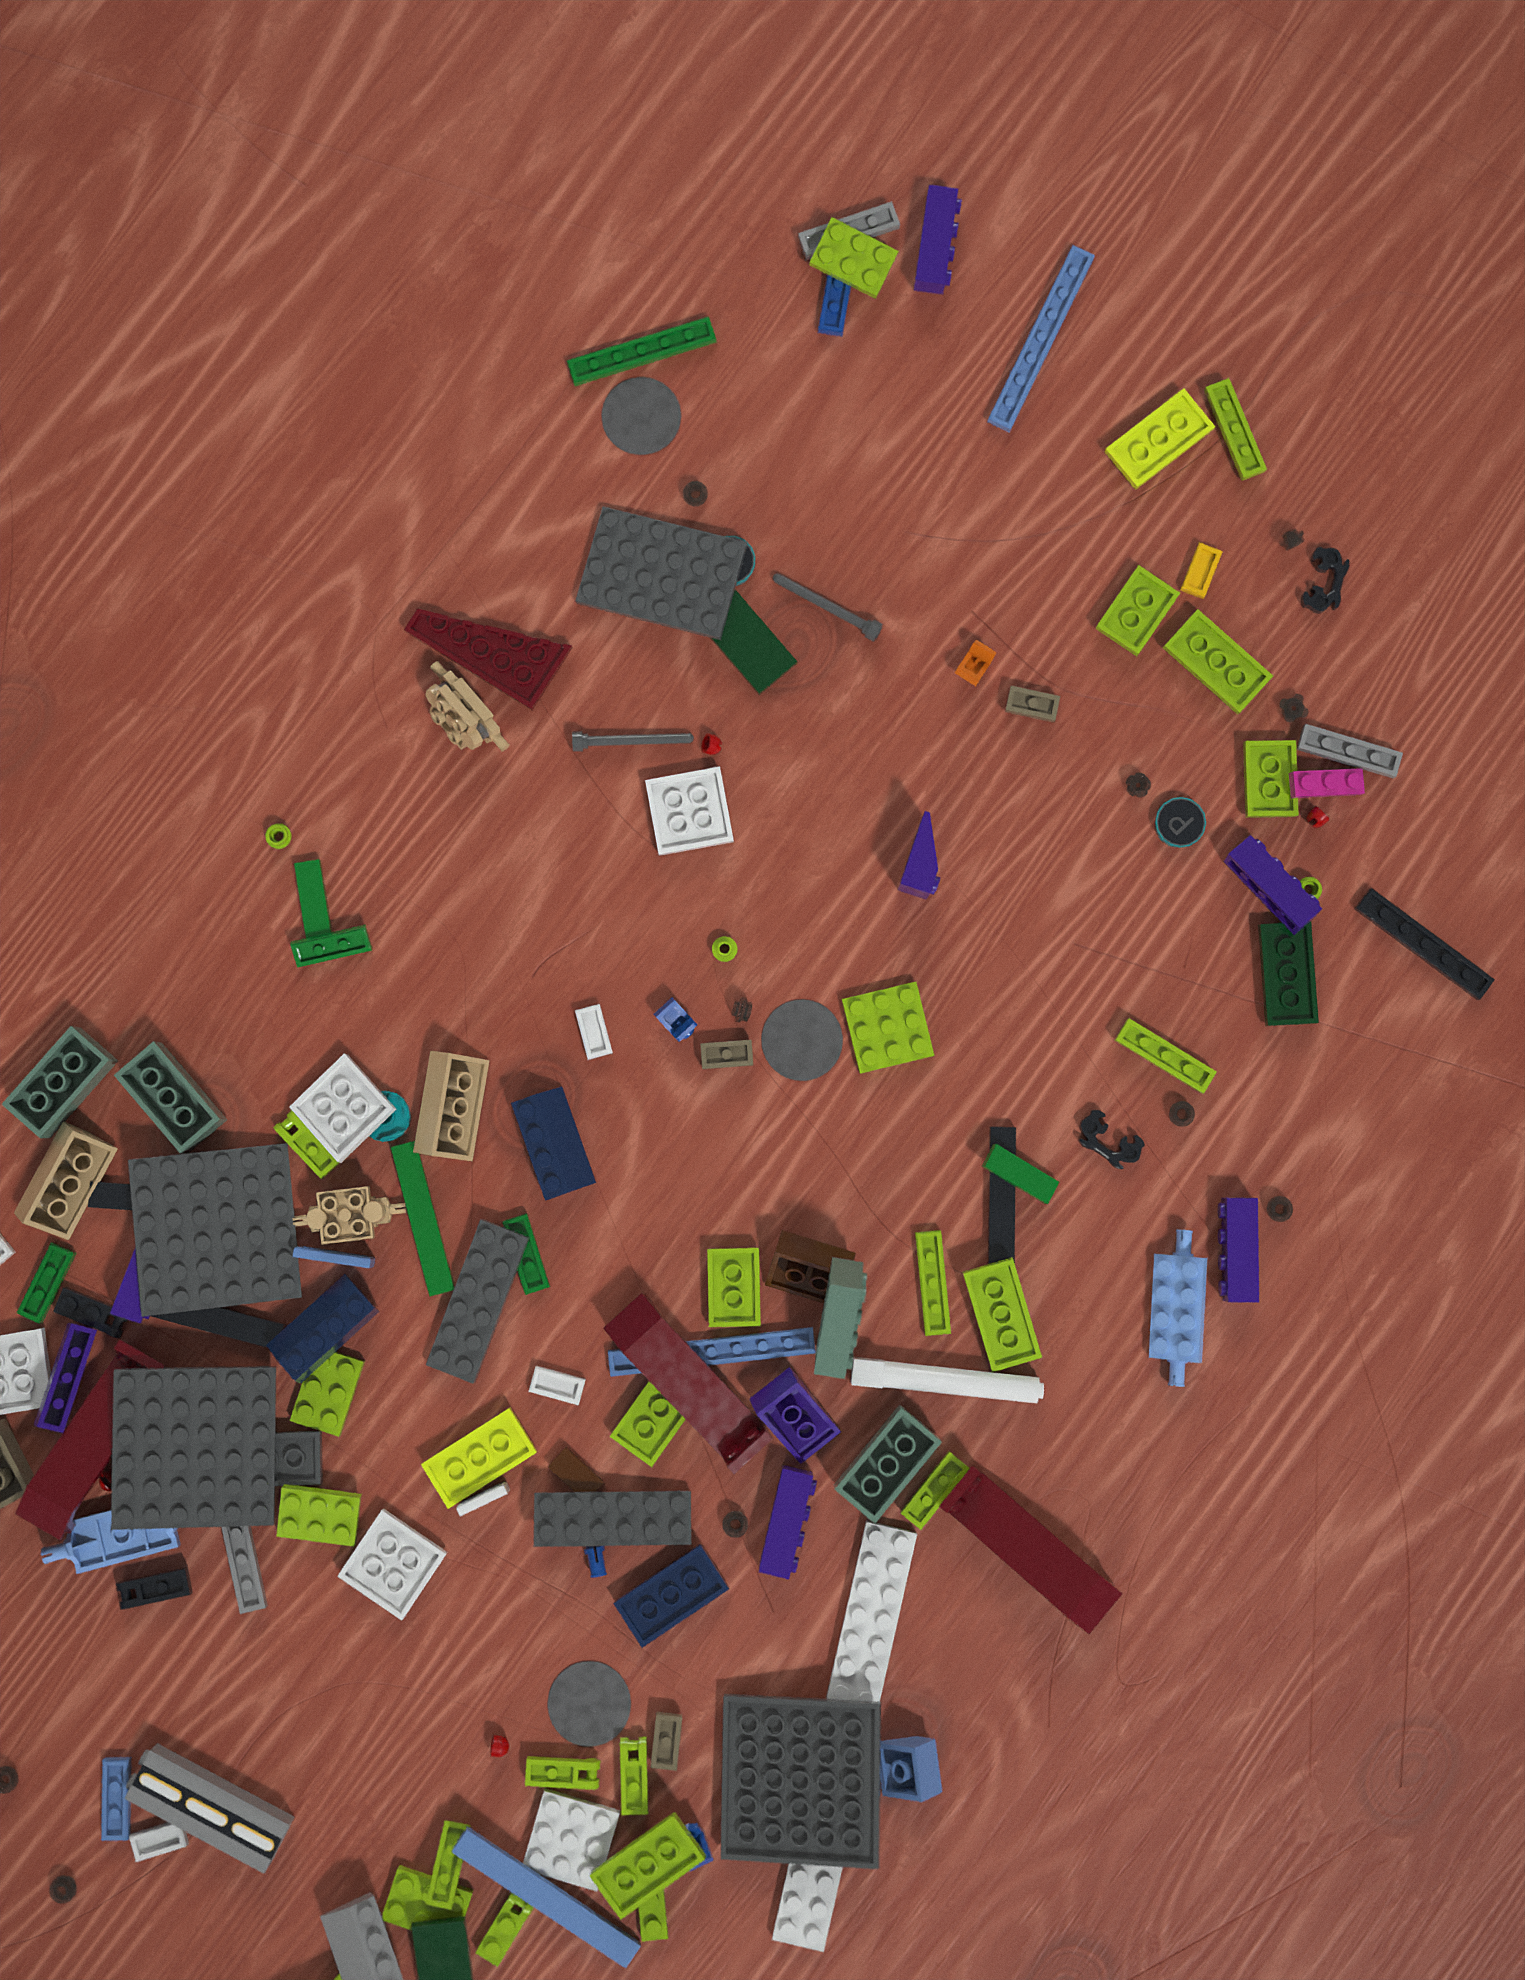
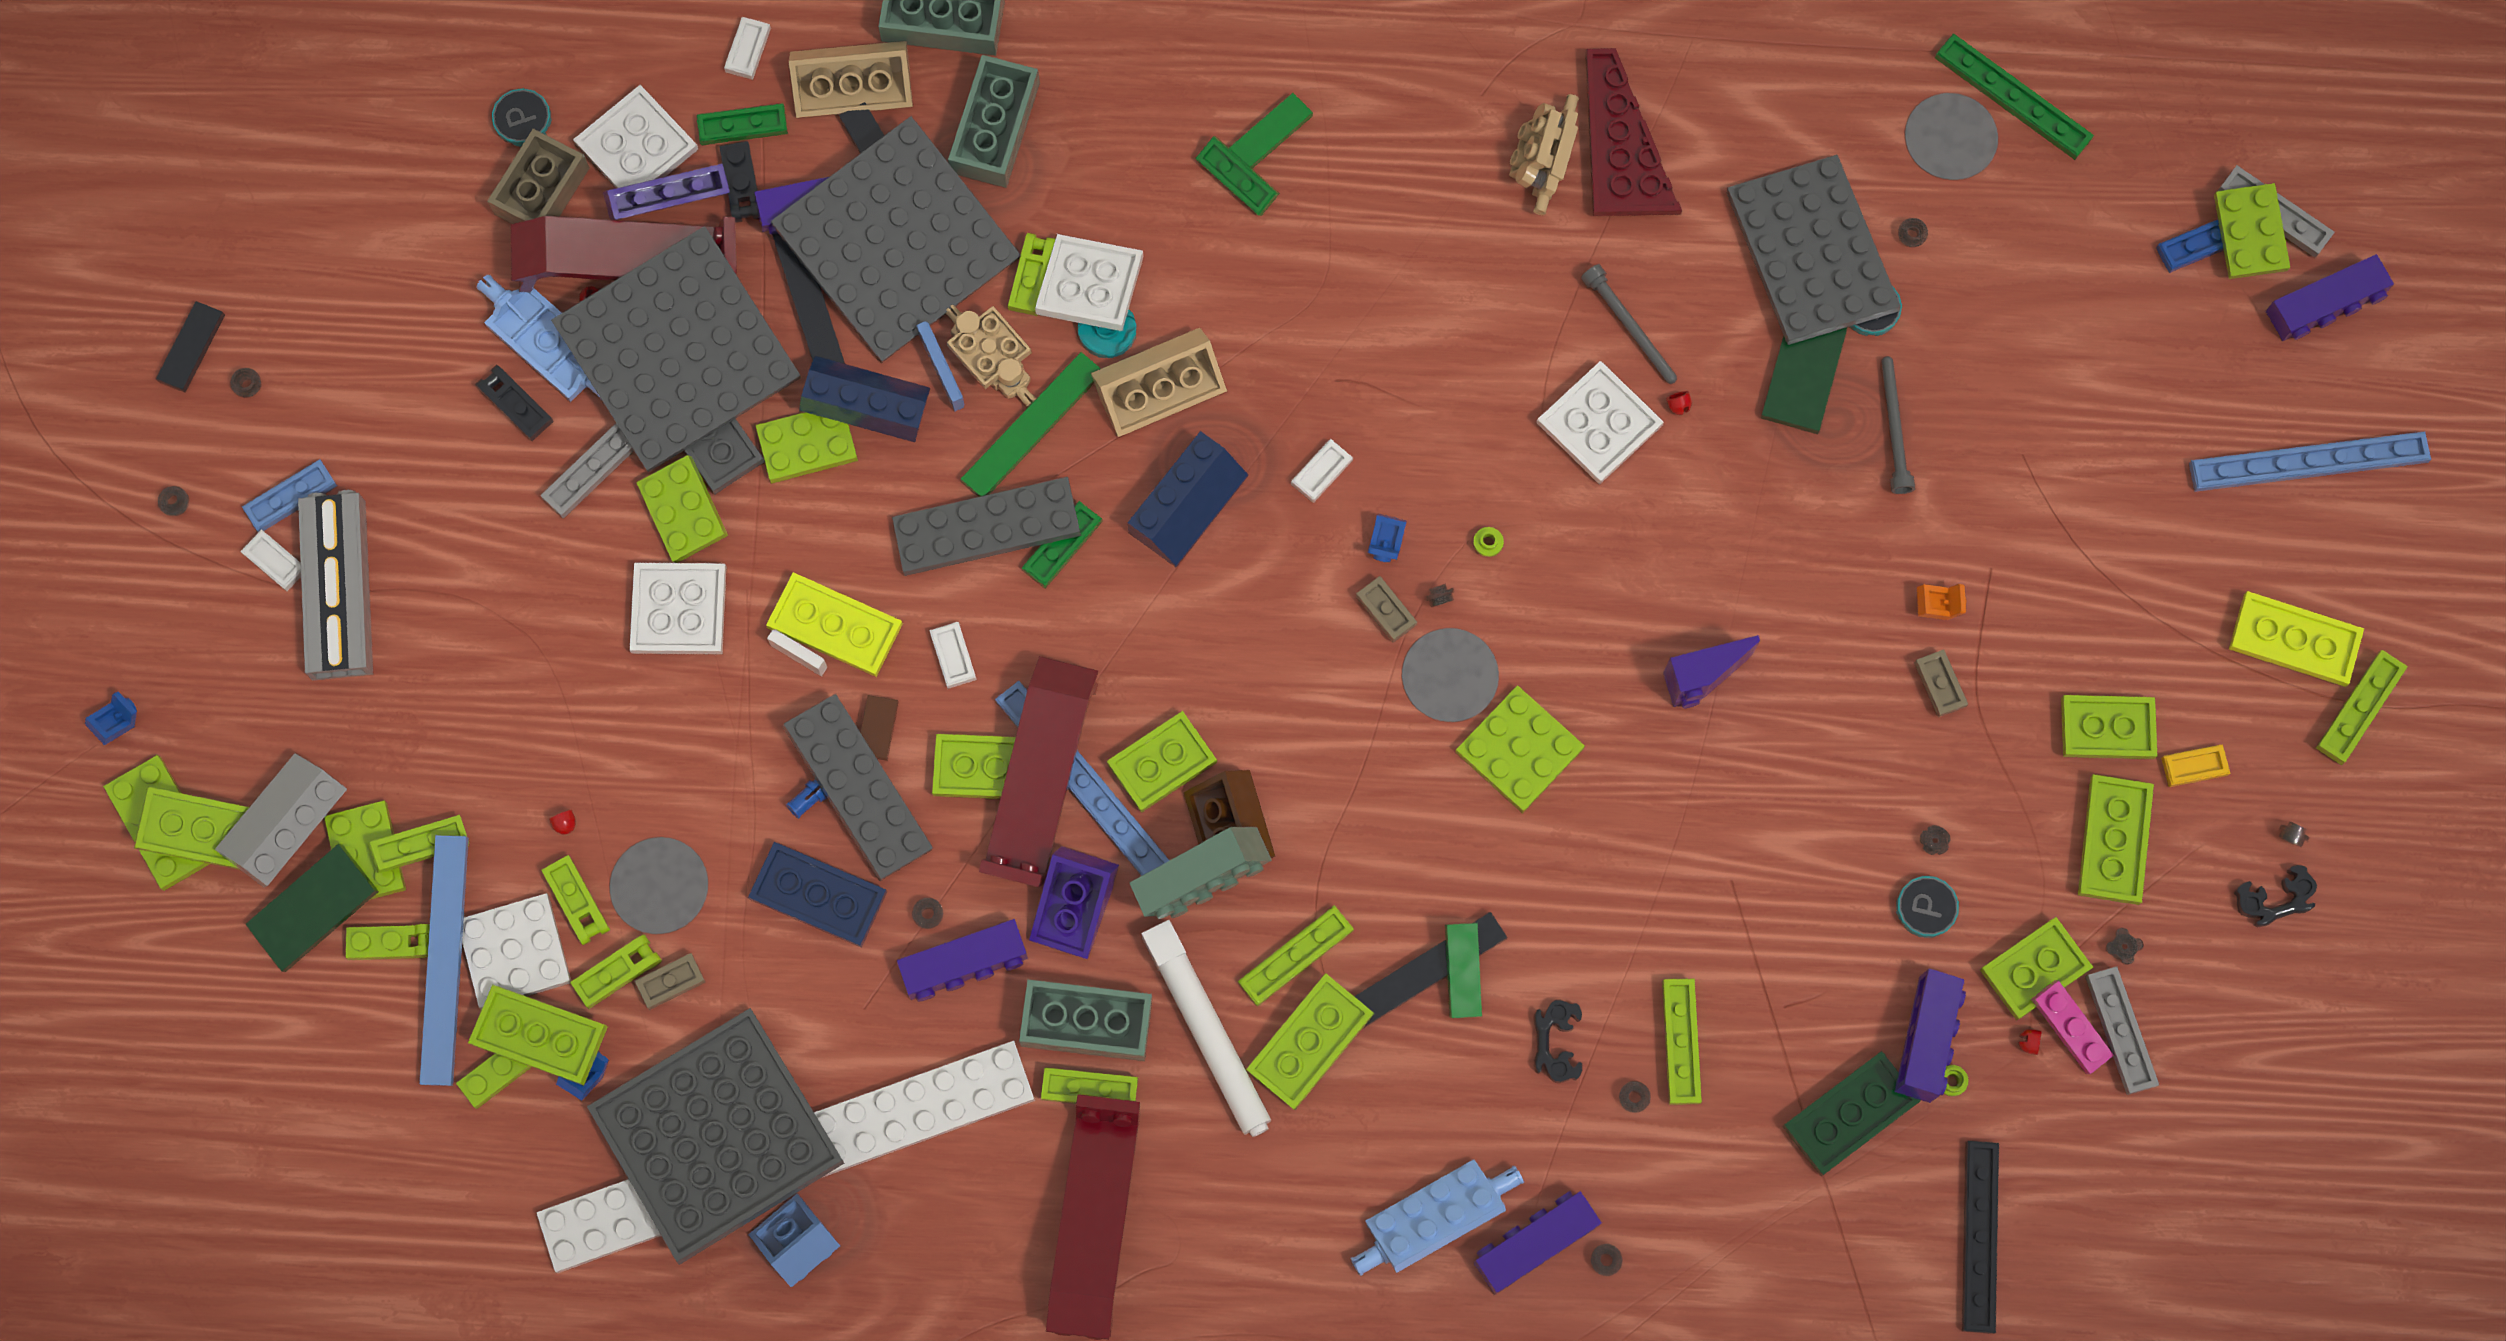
camera: 55 degrees right, 10 degrees down
lime plate [266,823,292,849] -> none

